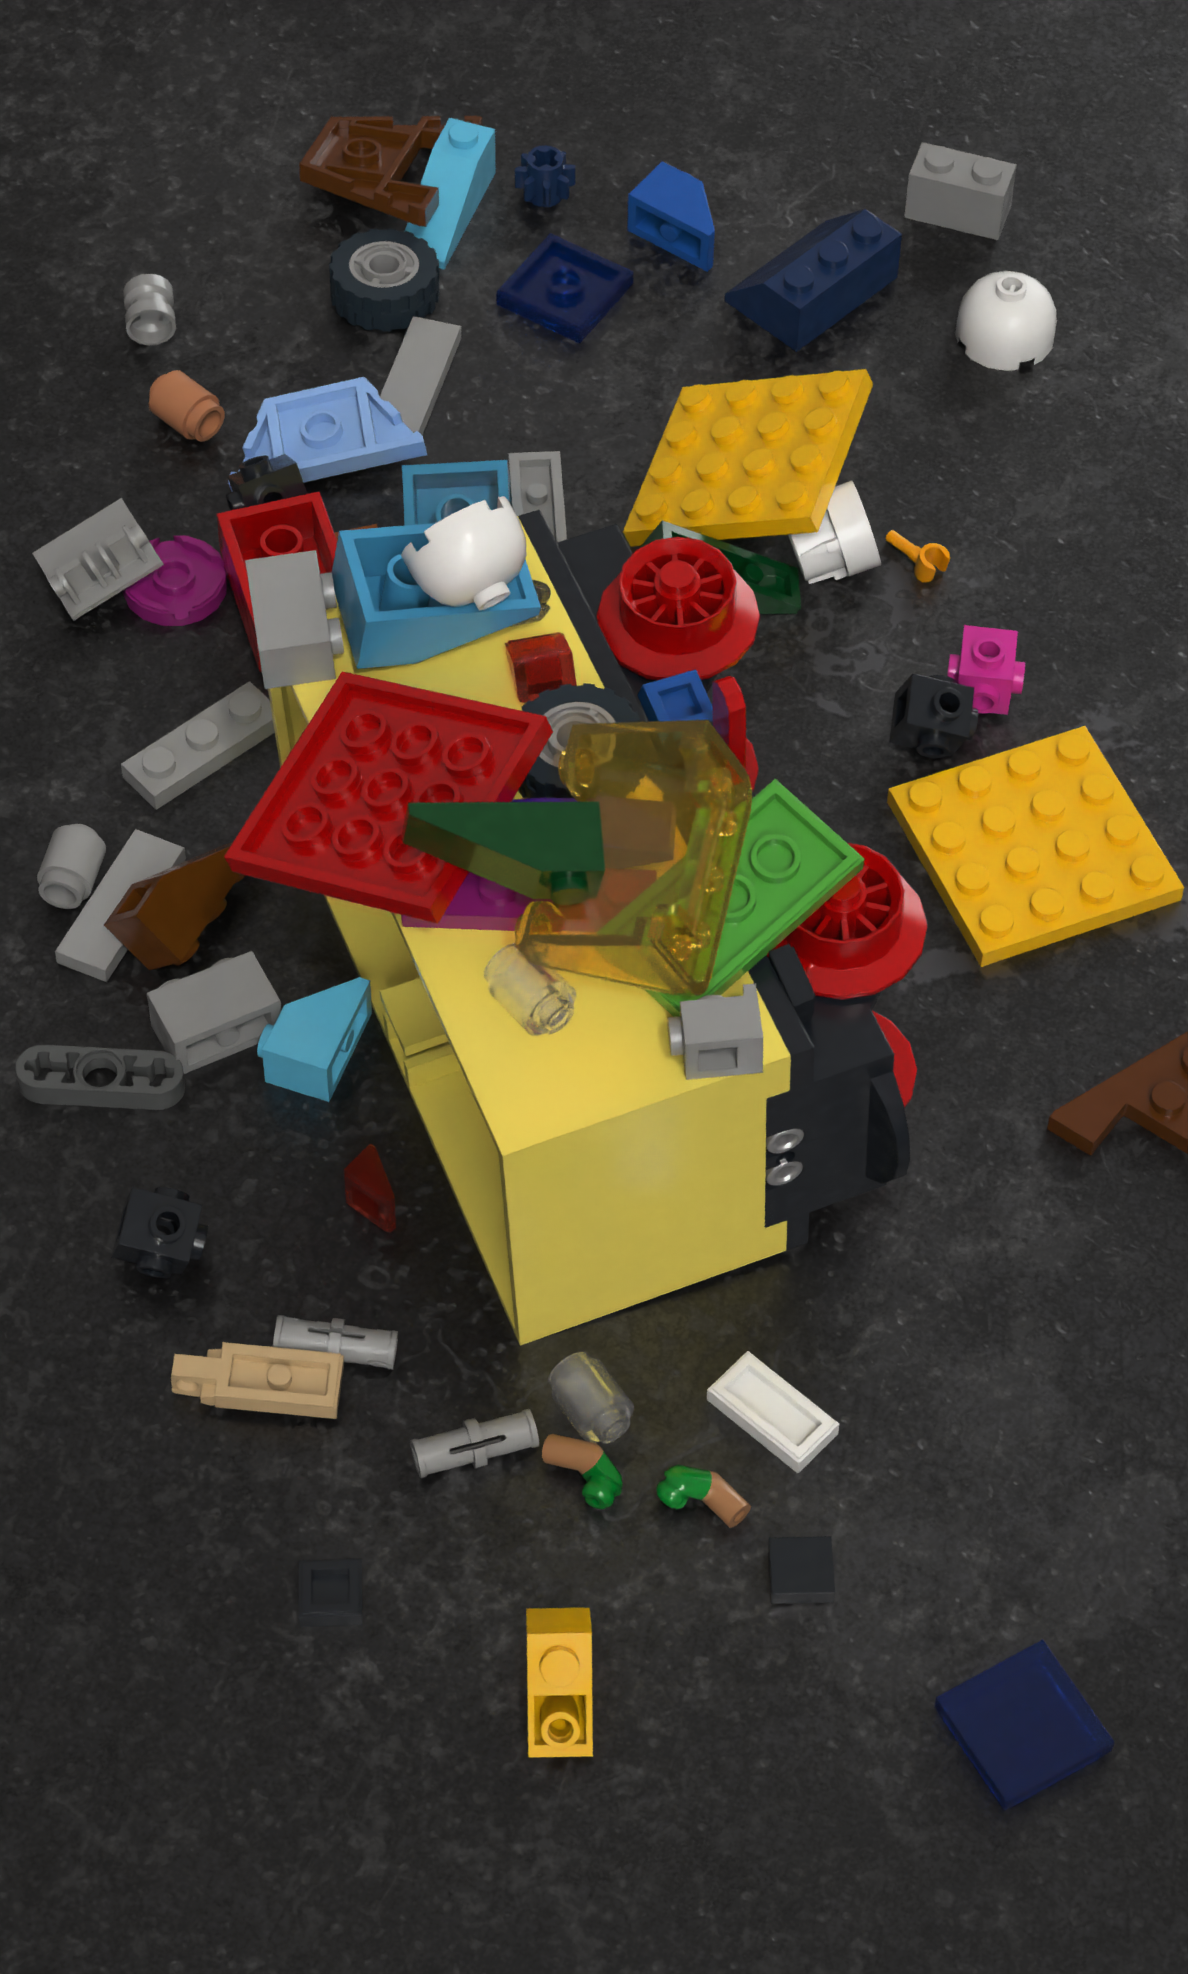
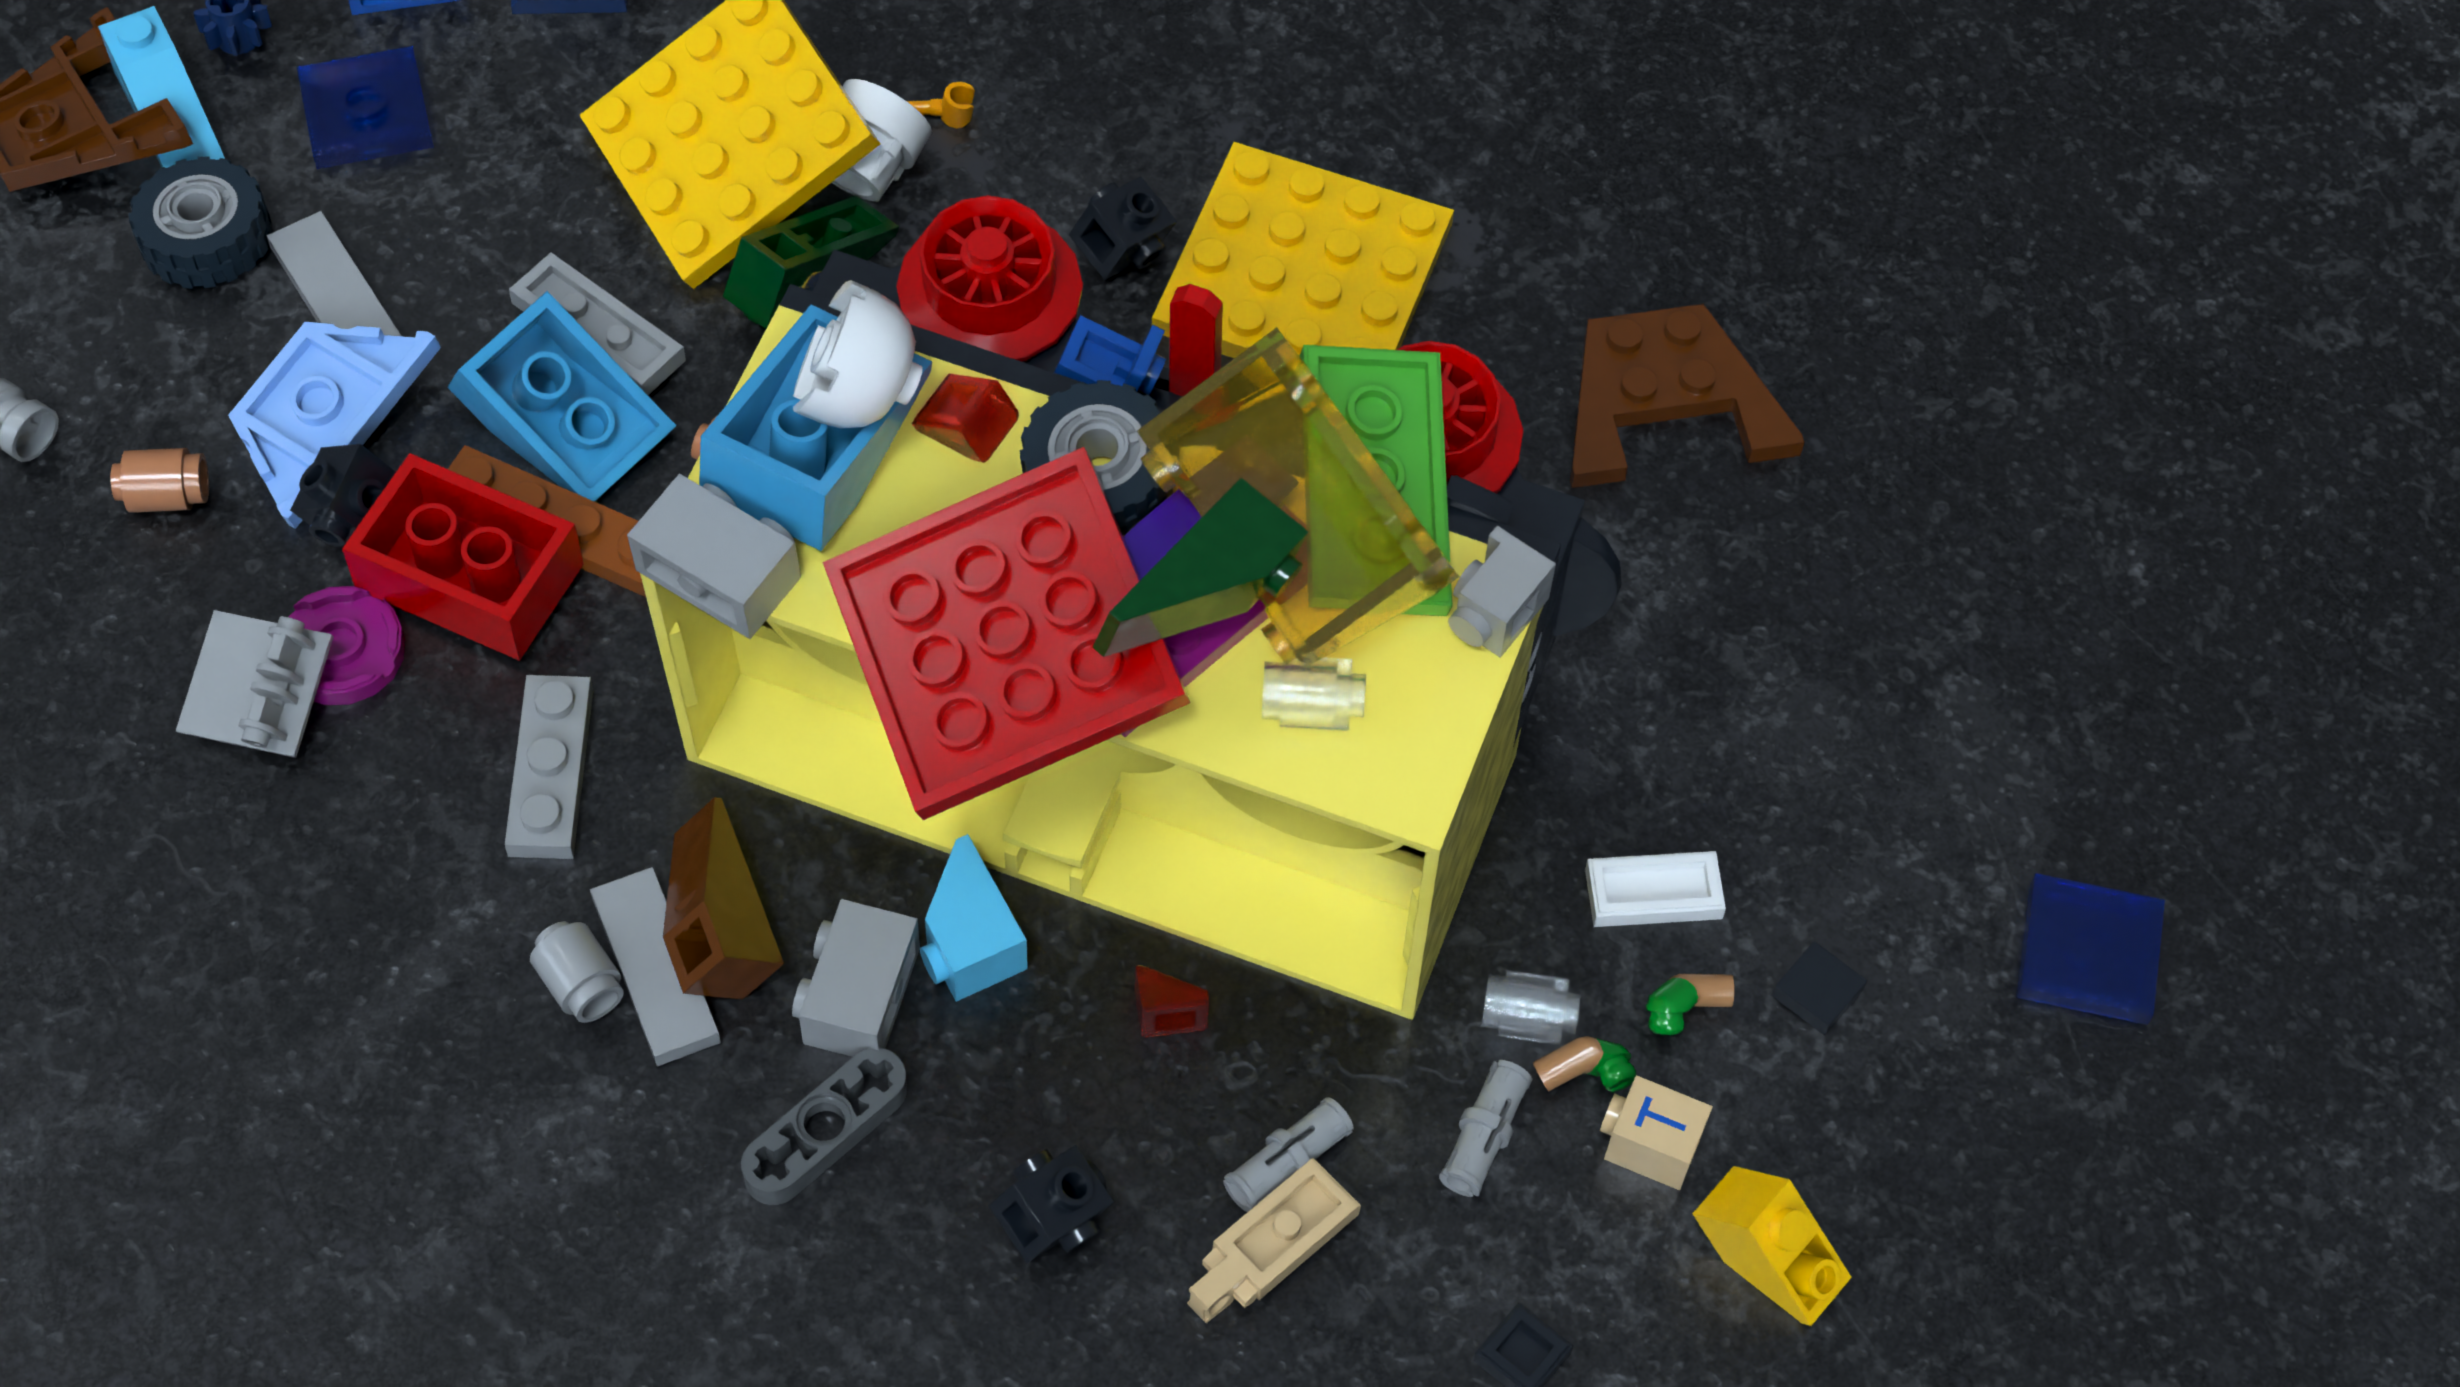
camera: 50 degrees left, 5 degrees up
dark pink brick [947,625,1025,715] -> none
none -> tan brick [1600,1075,1713,1190]

